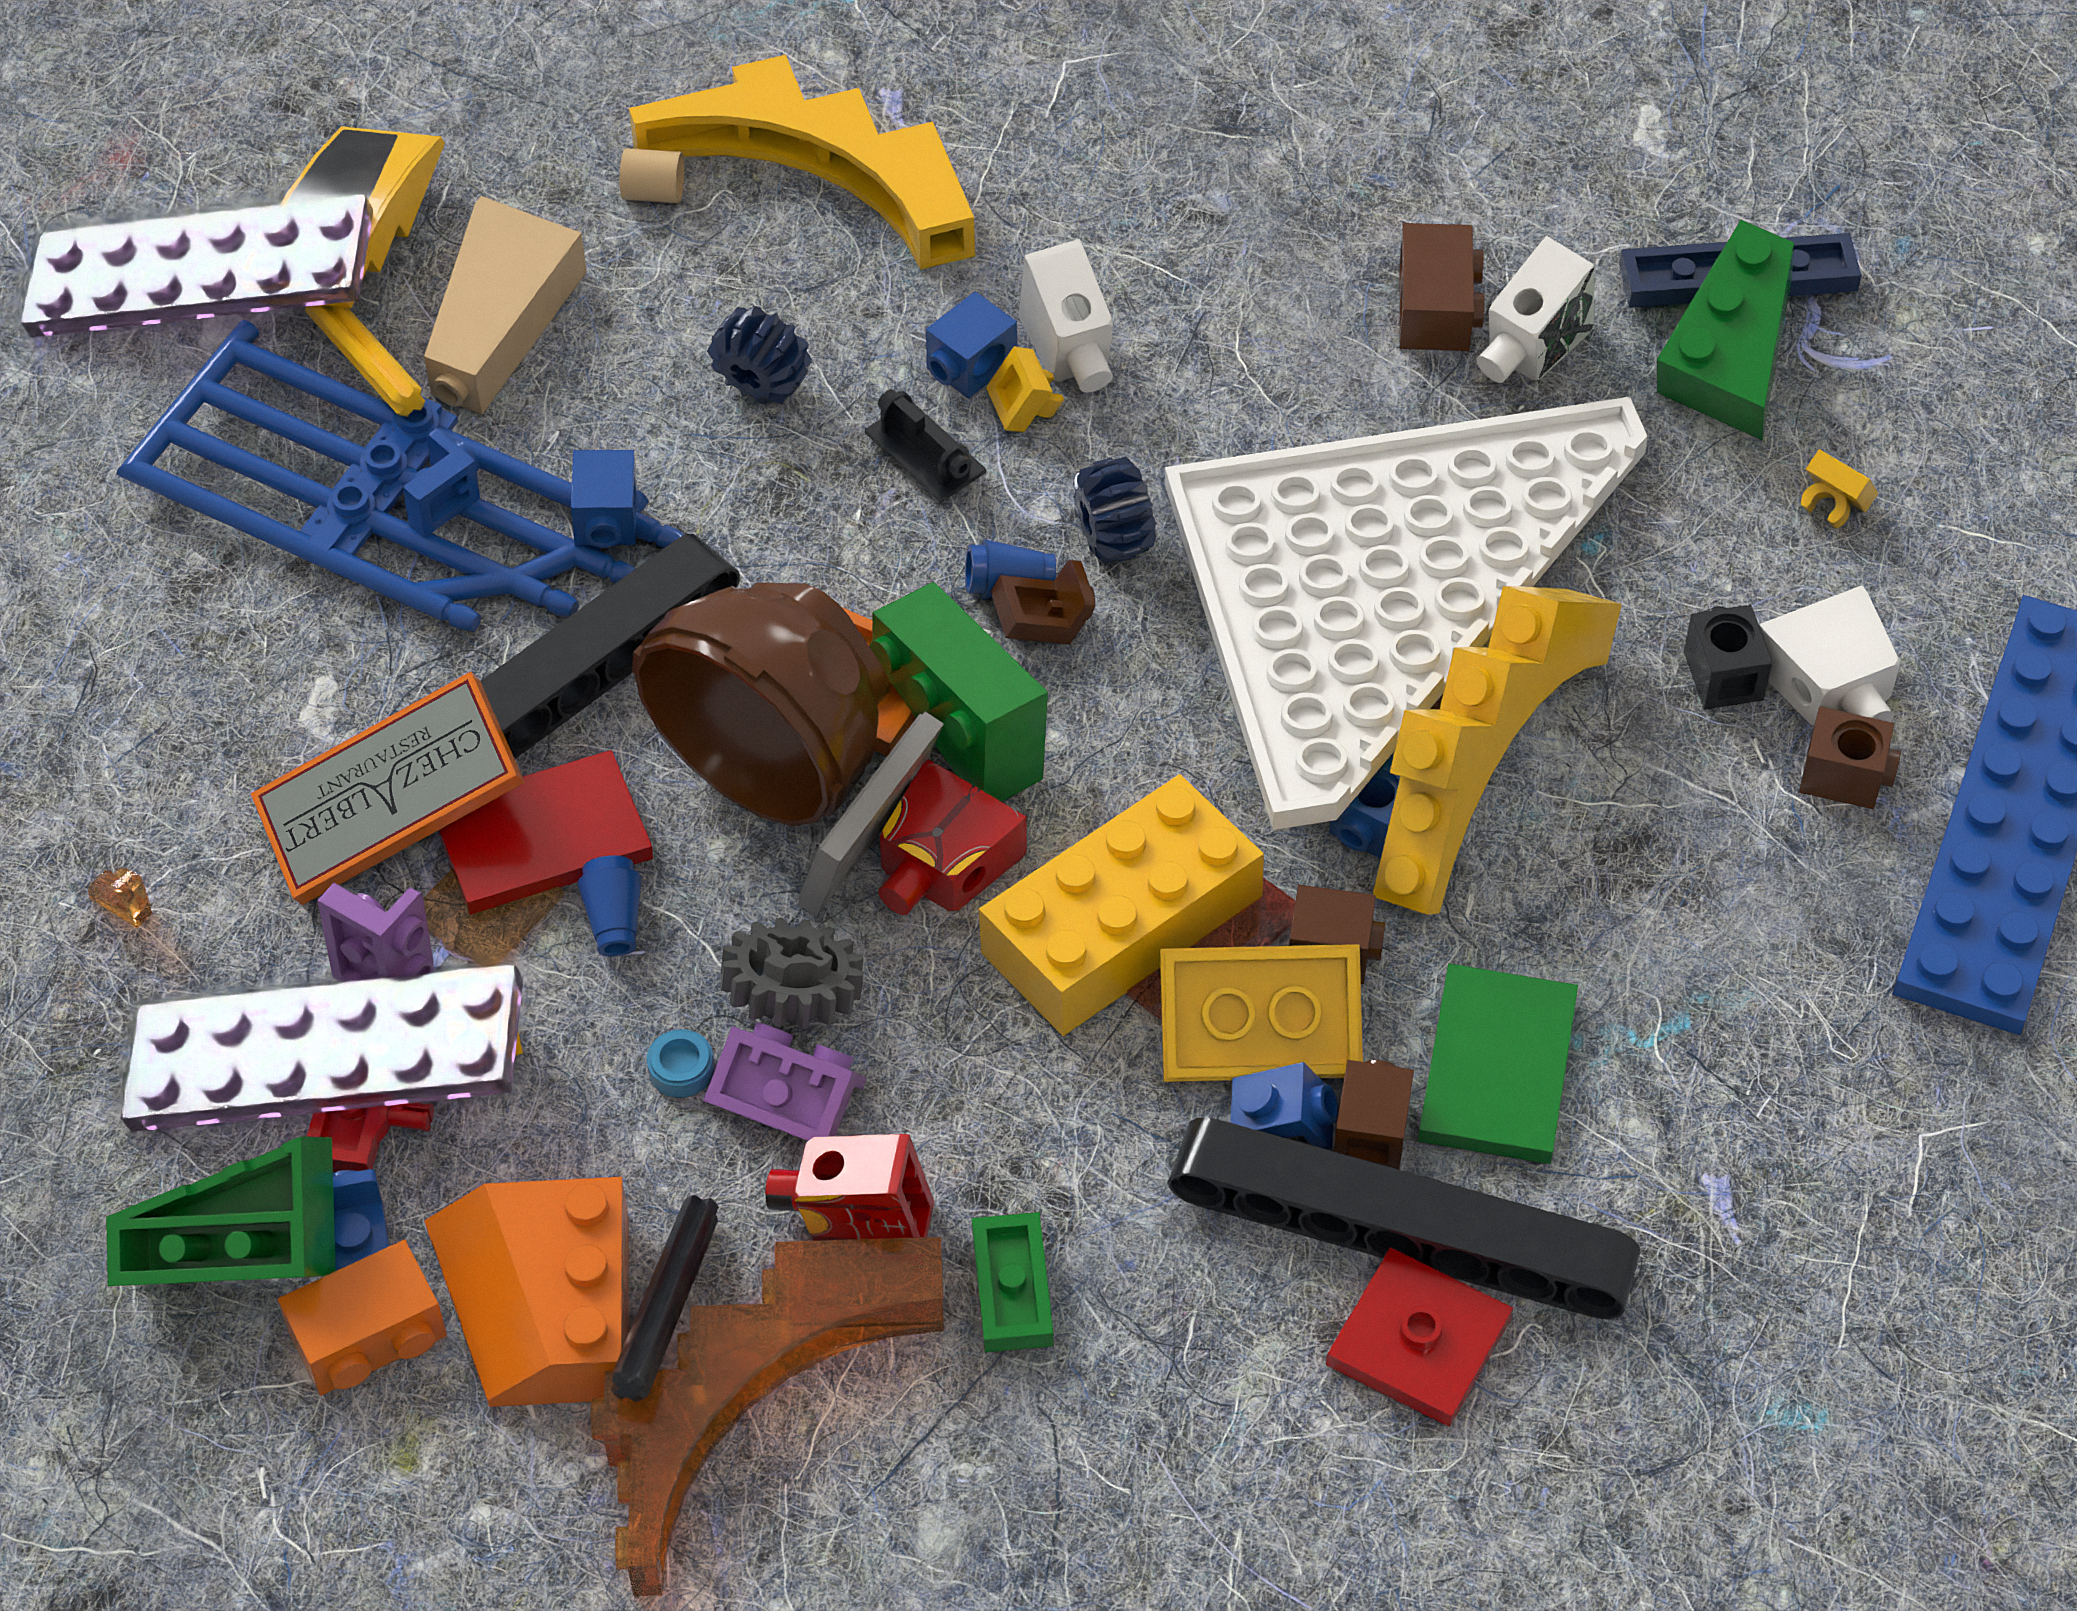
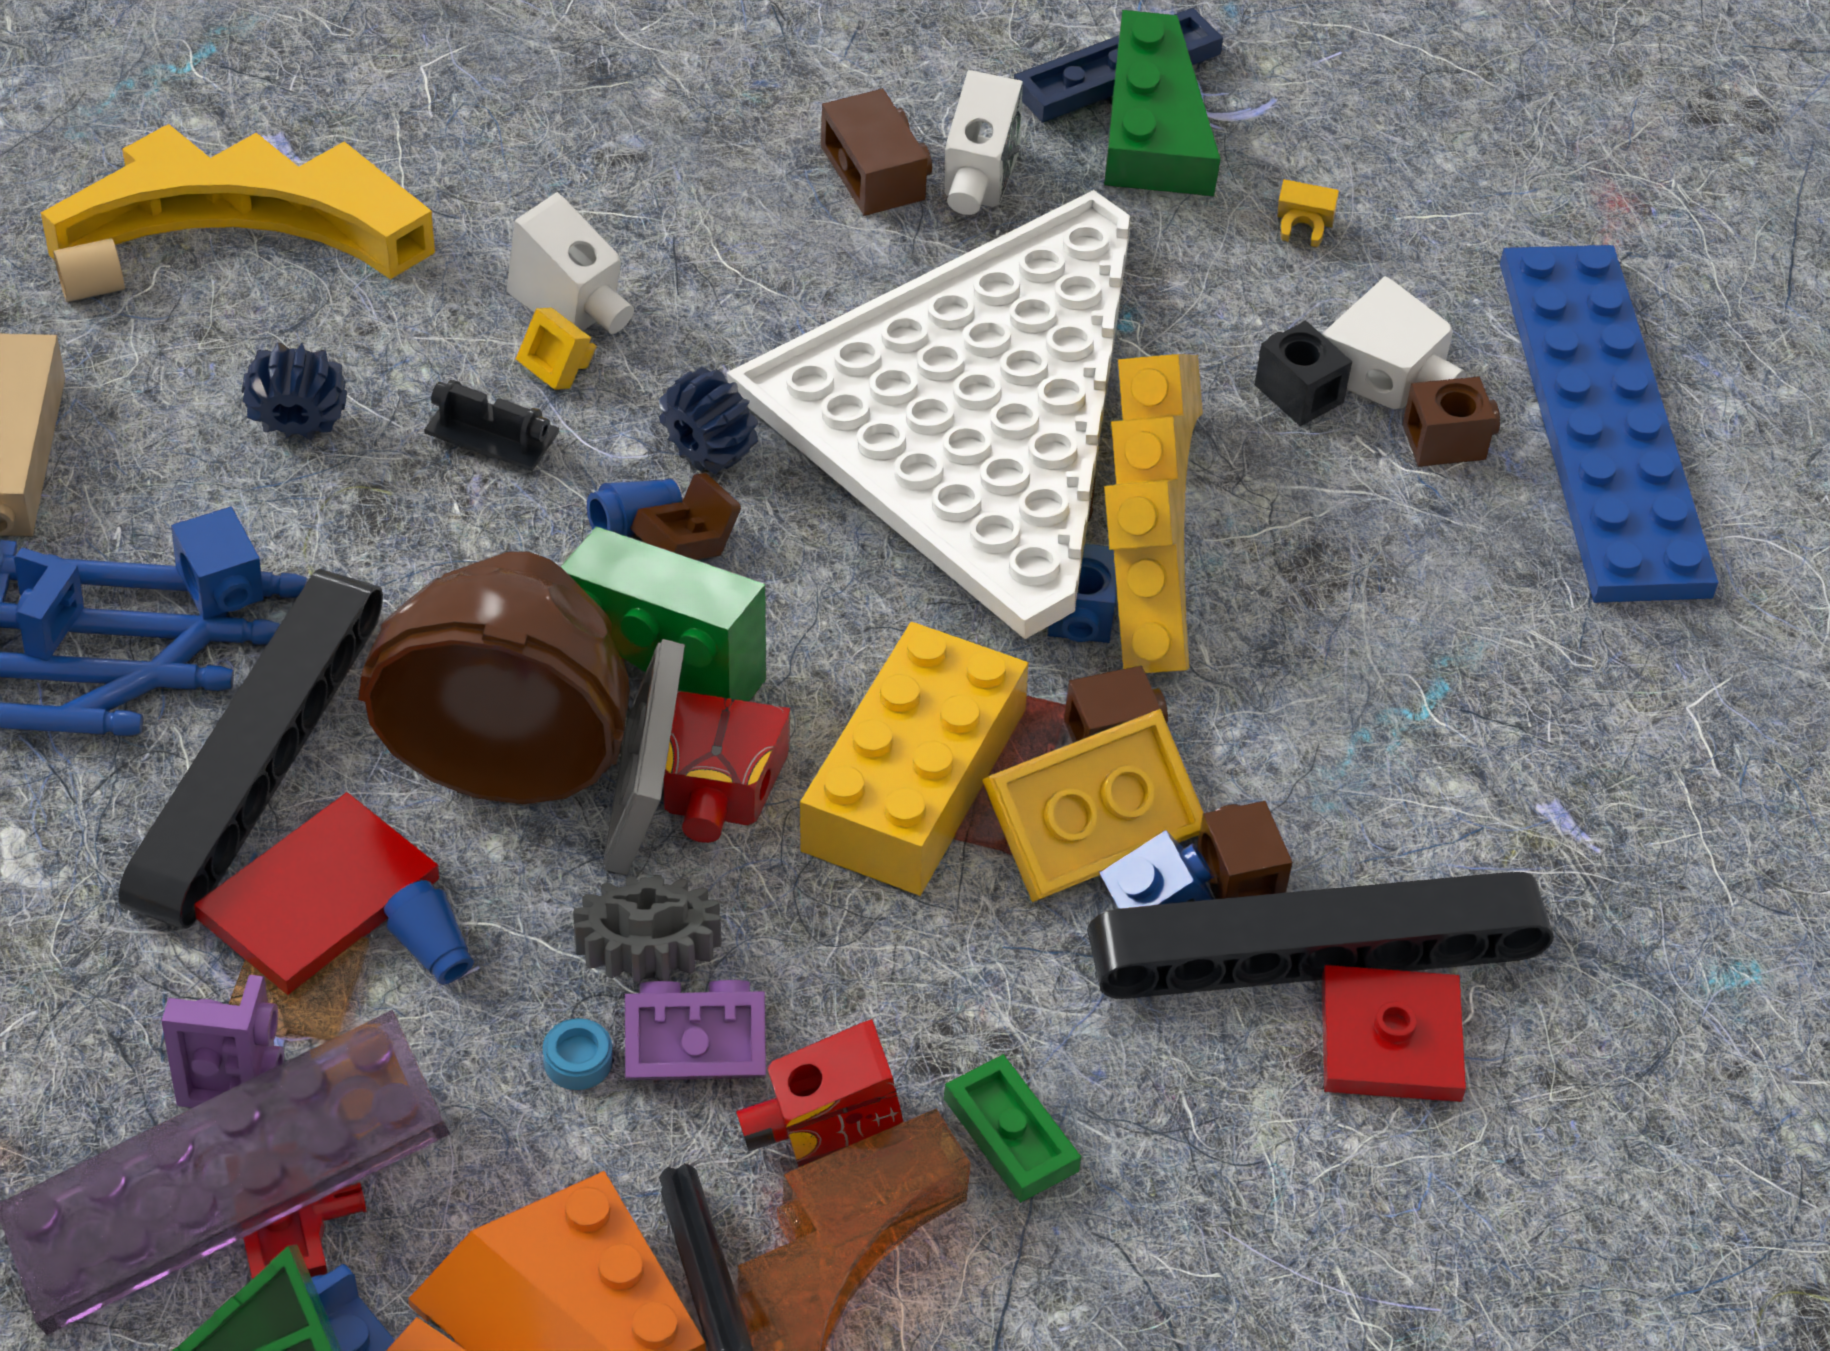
camera: 30 degrees left, 5 degrees down
light grey tile [250,671,525,905] -> none
blue brick [925,291,1018,399] -> none
green tile [1418,963,1578,1164] -> none

